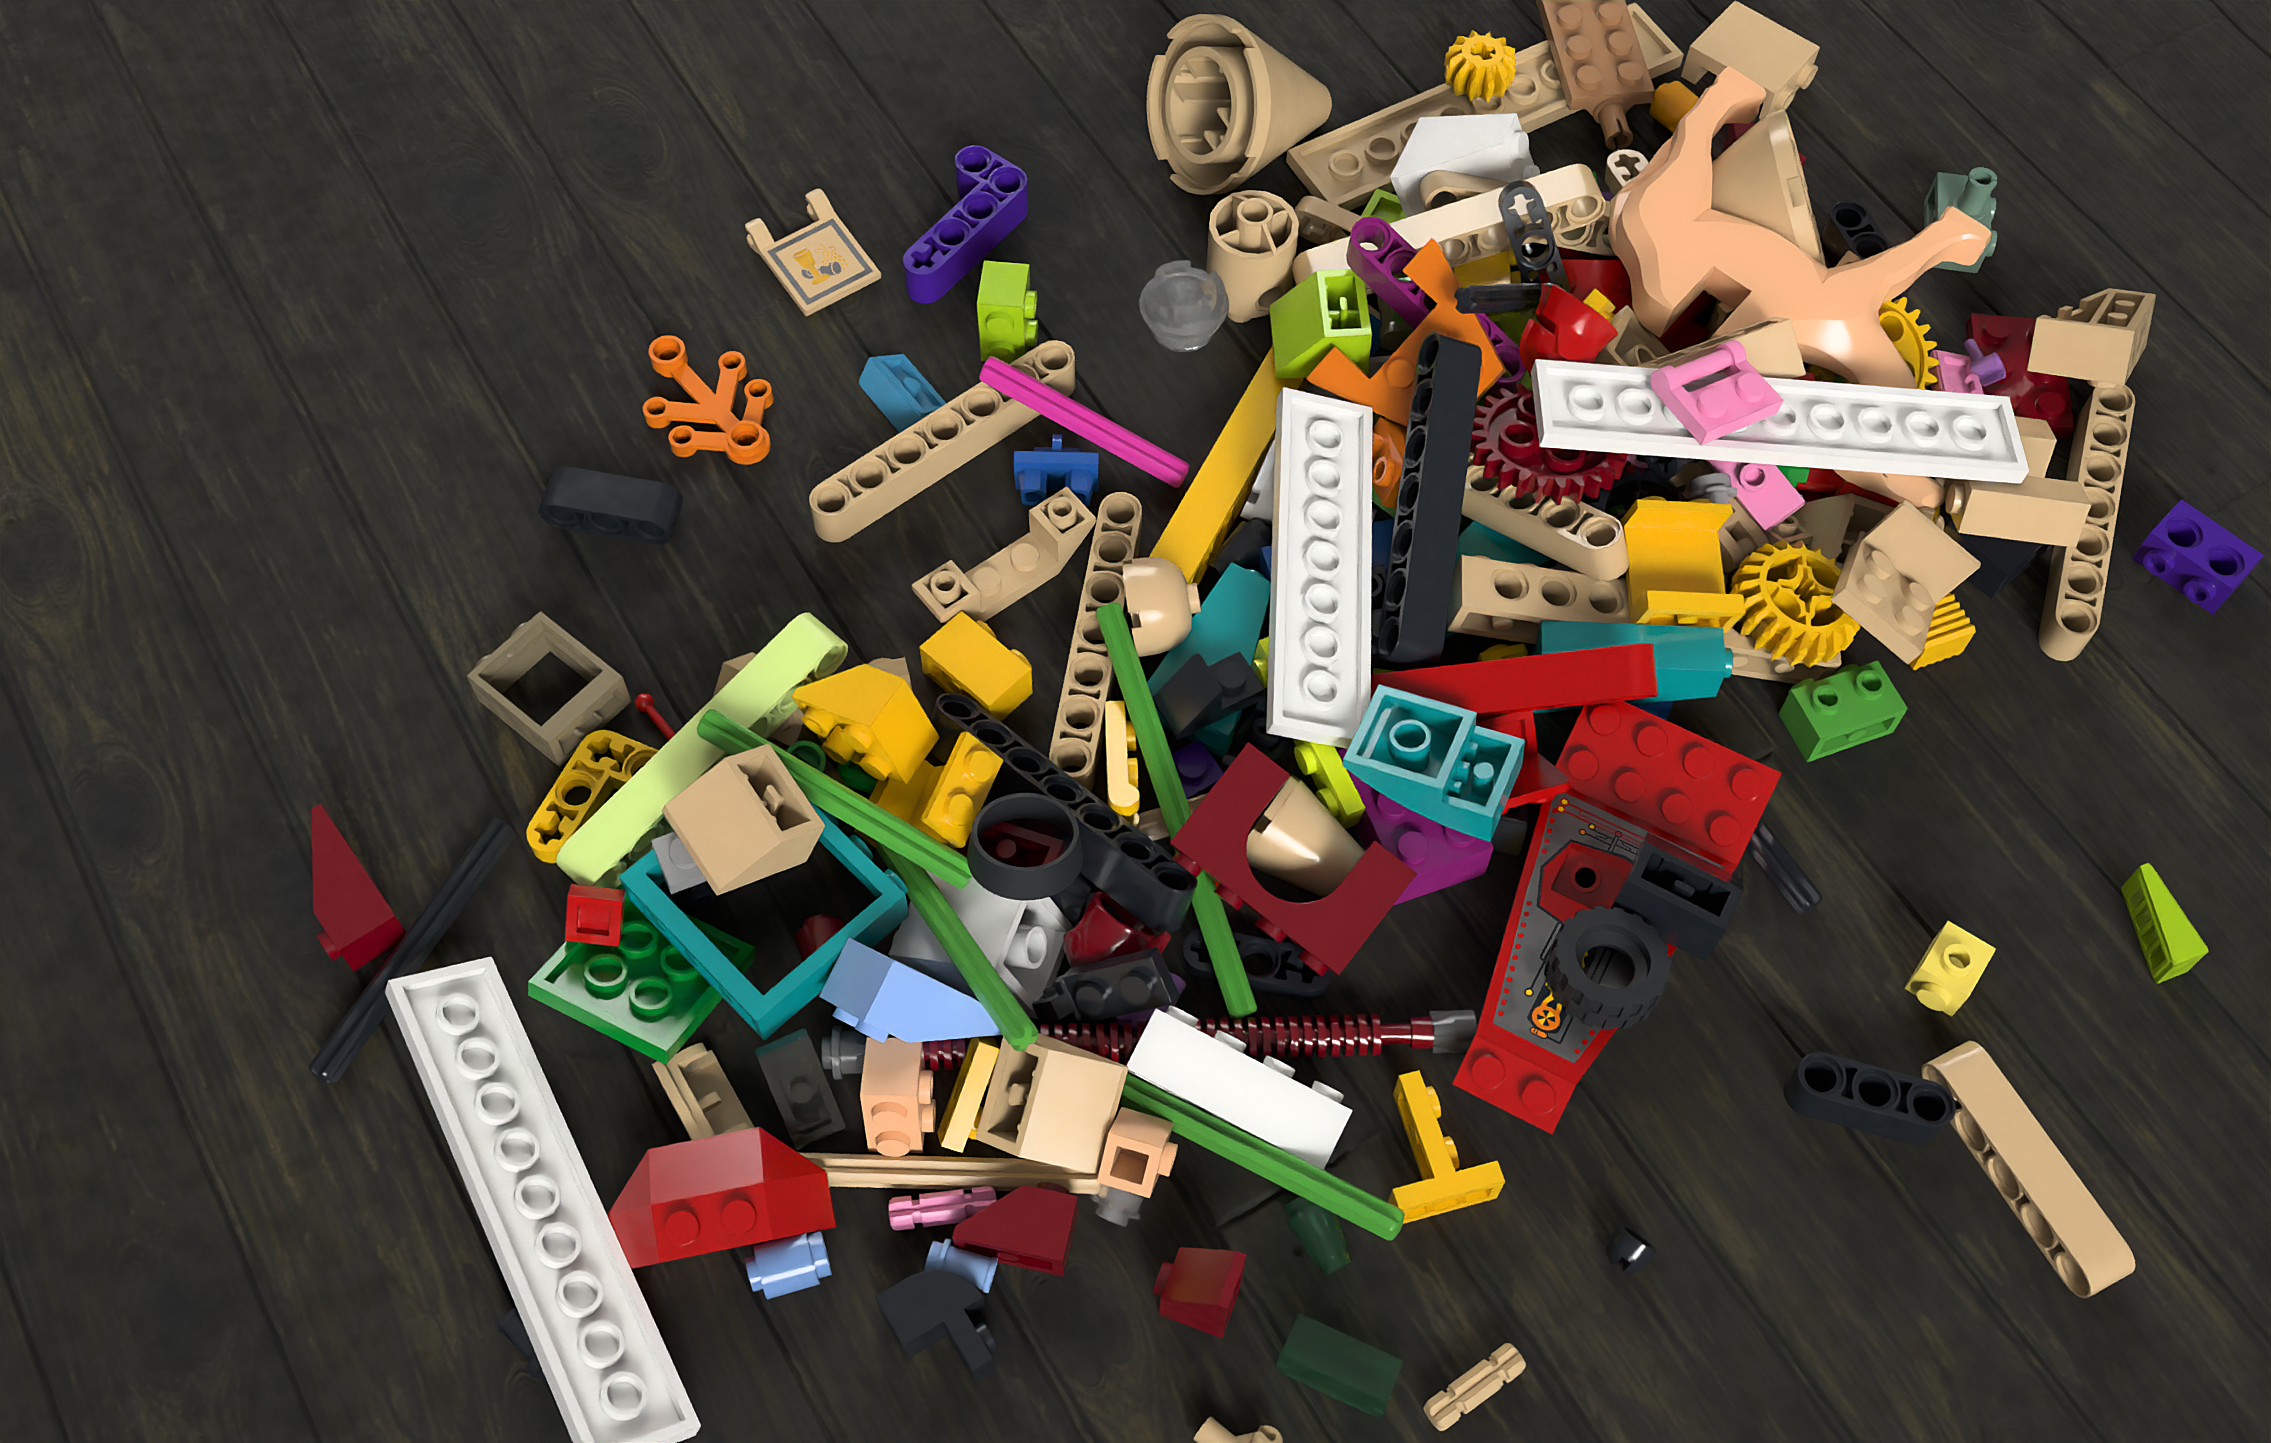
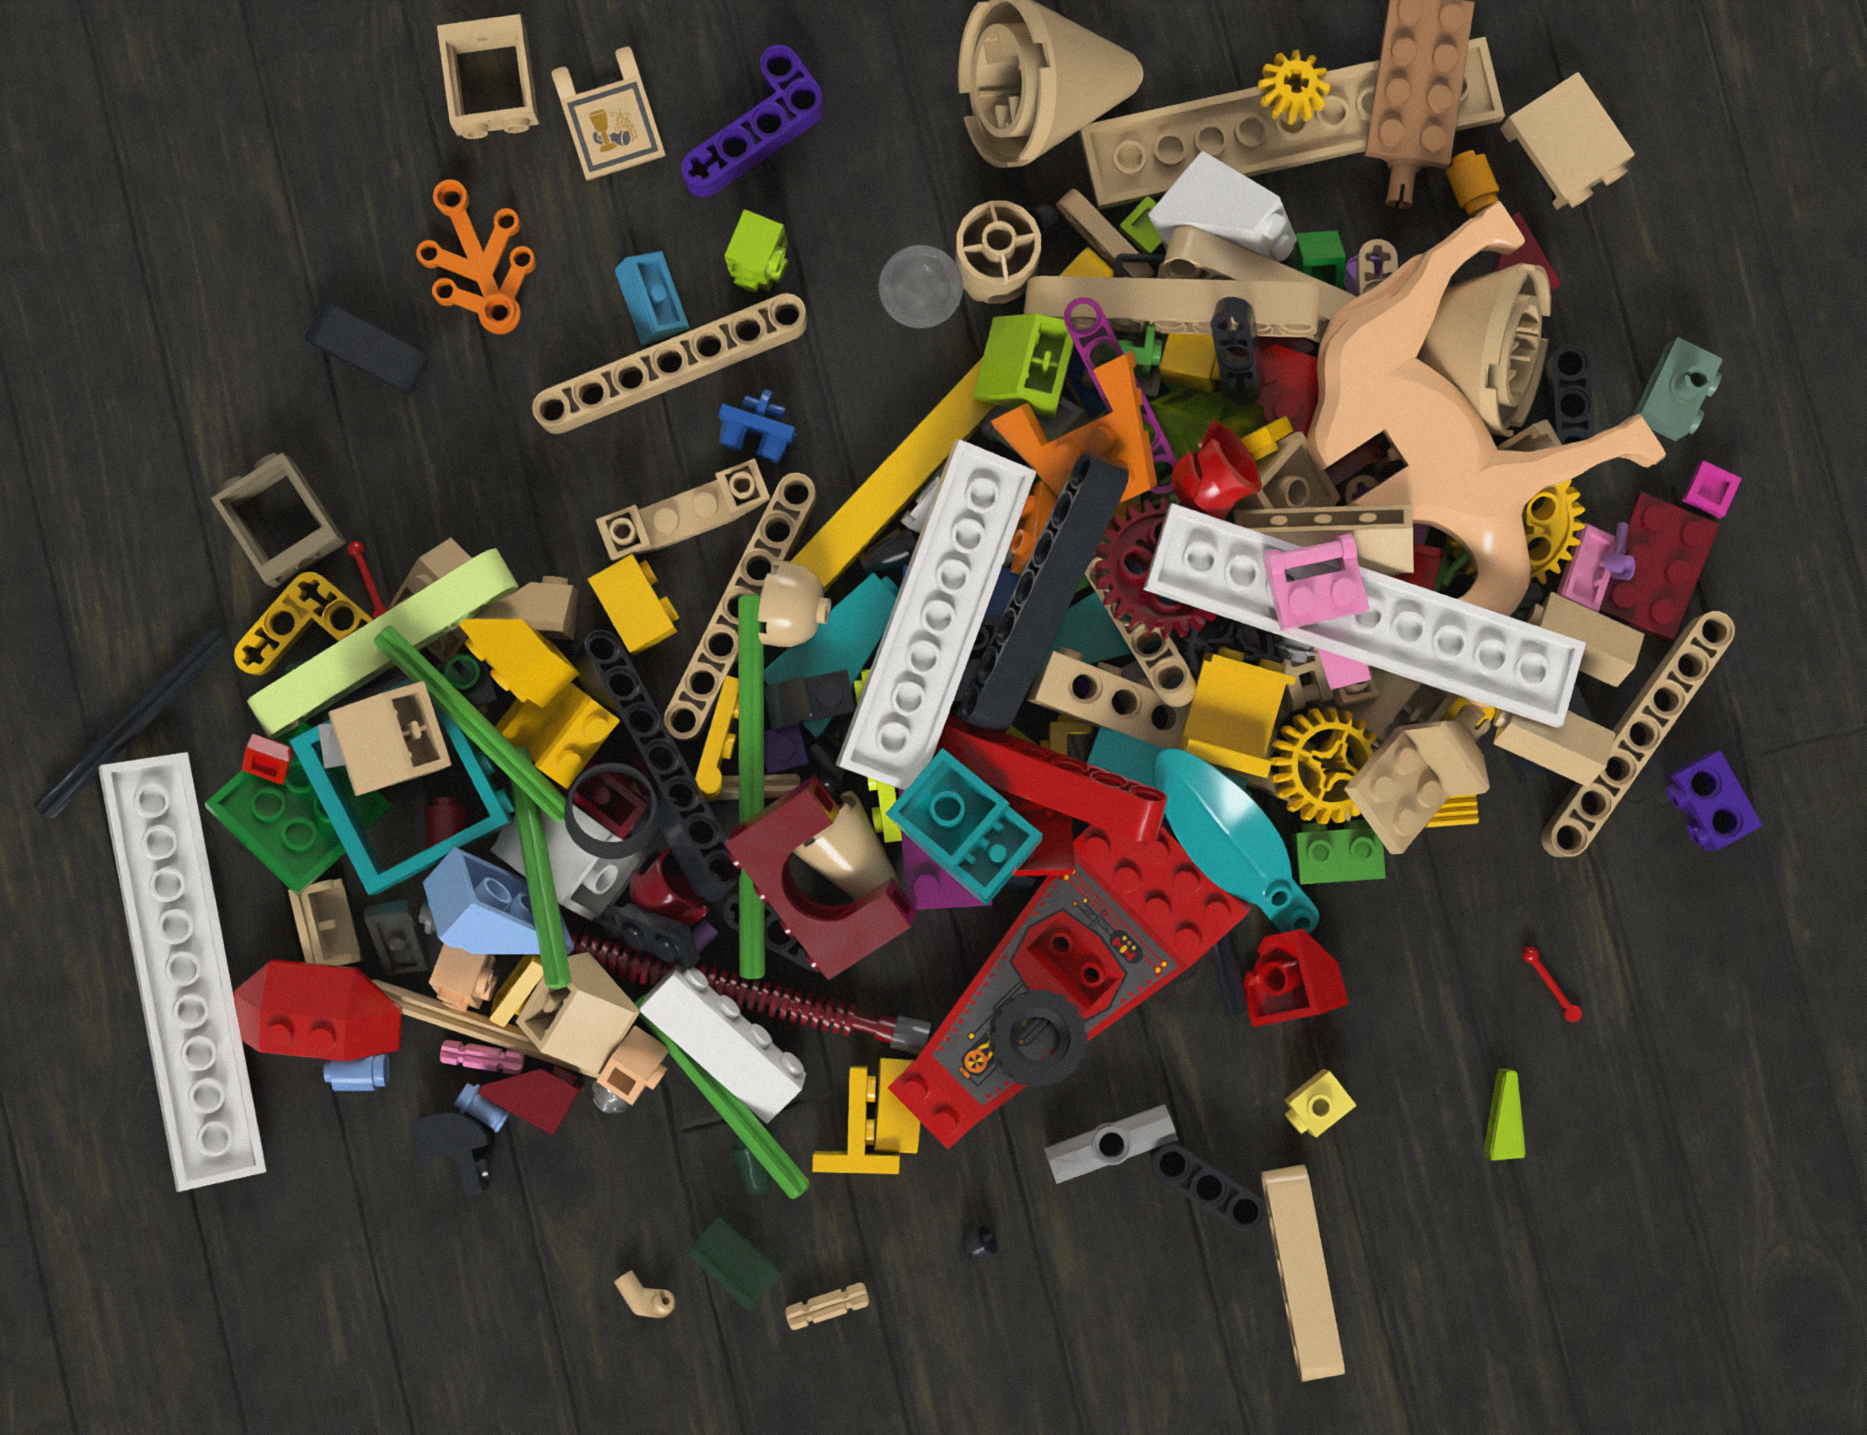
camera: 15 degrees right, 25 degrees up
dark red slope [311,804,406,972] -> none
dark pink axle [979,356,1190,487] -> none
dark red slope [1153,1247,1247,1339] -> none
black axle [1454,283,1557,314] -> none
black slope [1610,832,1744,962] -> none
tan wedge [2027,288,2156,388] -> none
none -> tan window [437,14,539,139]
none -> yellow slope [874,1058,920,1154]
none -> light grey piece [1044,1104,1178,1184]
none -> teal plant [1153,748,1319,934]
none -> red slope [1243,929,1349,1027]
none -> red hinge [1522,946,1582,1022]
none -> dark pink plate [1682,461,1742,519]

